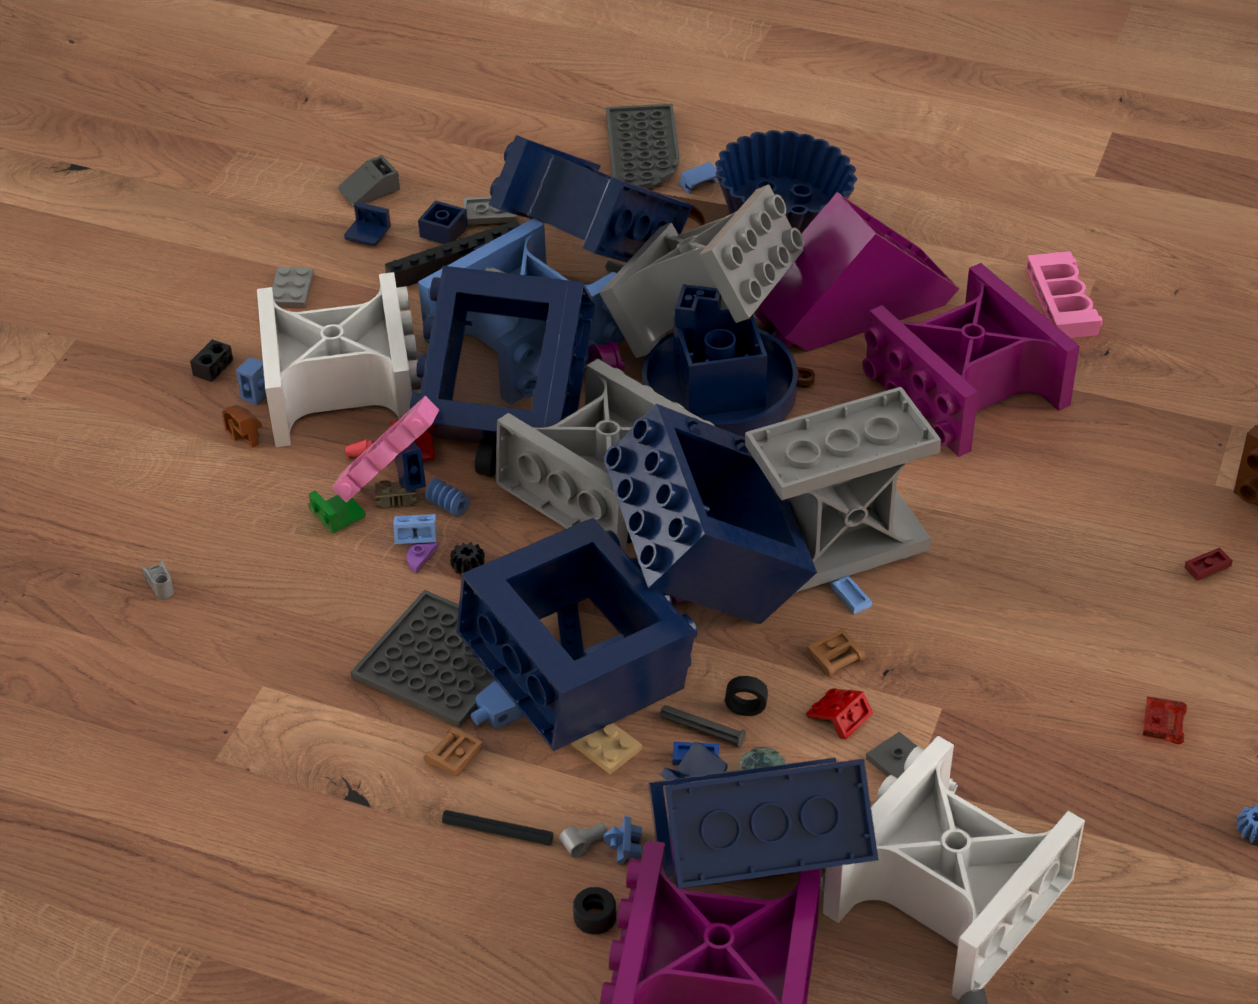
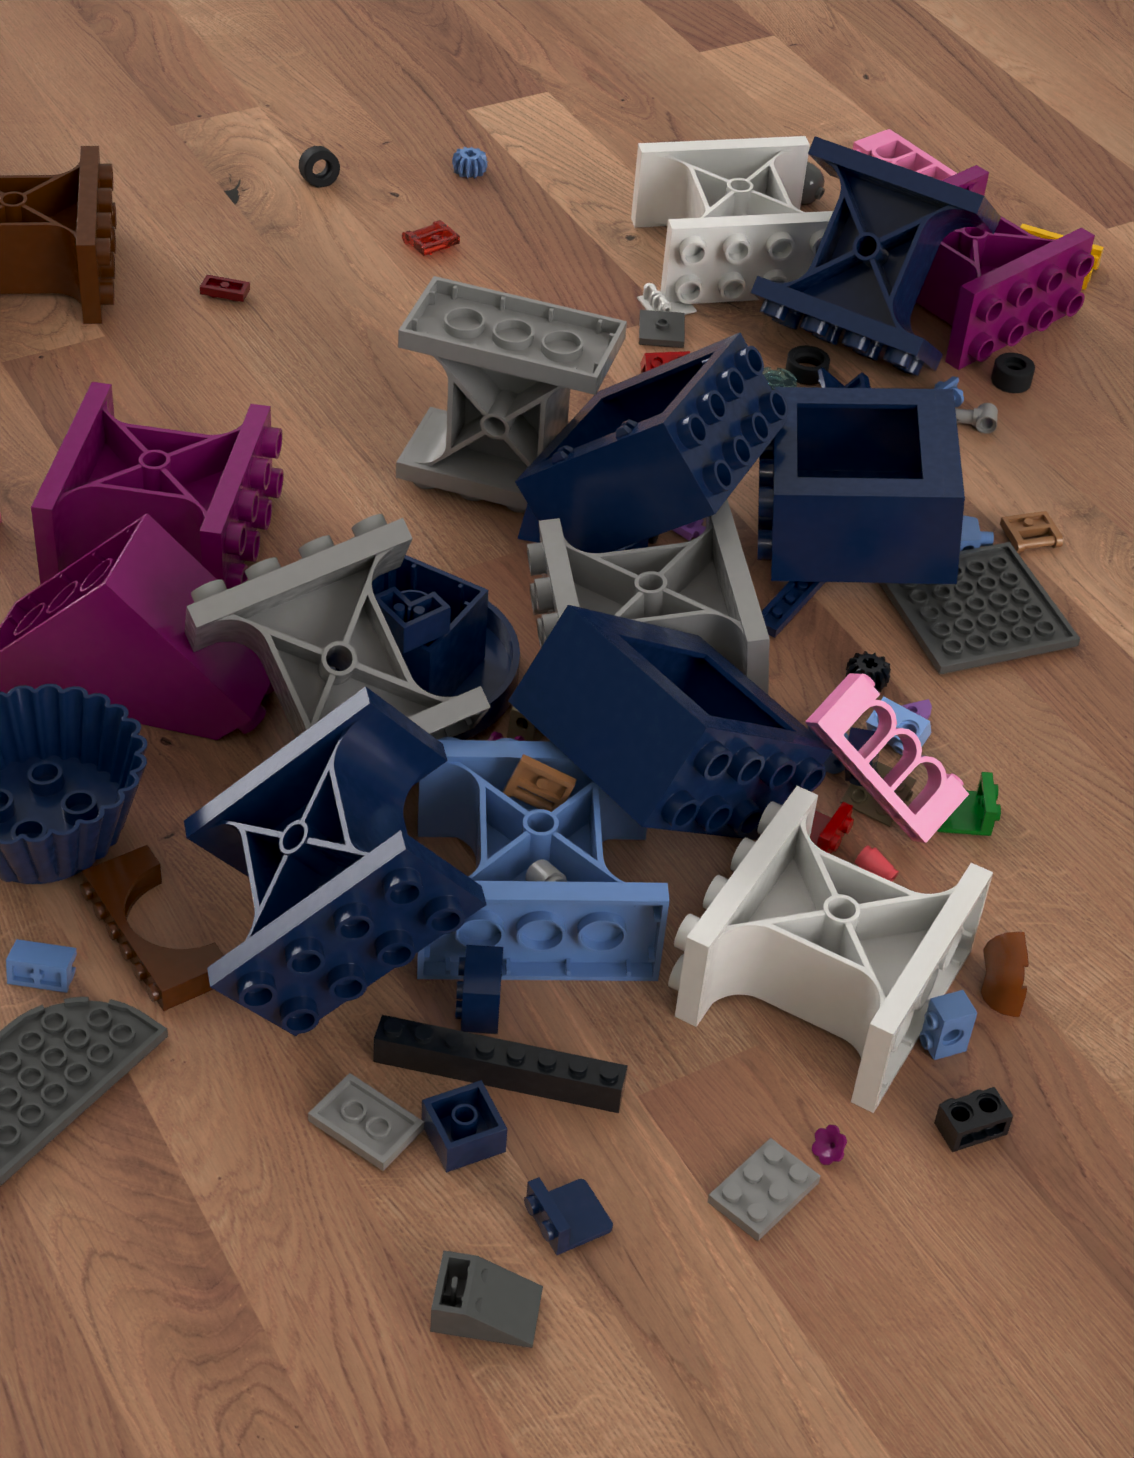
camera: 145 degrees left, 0 degrees up
black axle [442,810,554,845] -> none

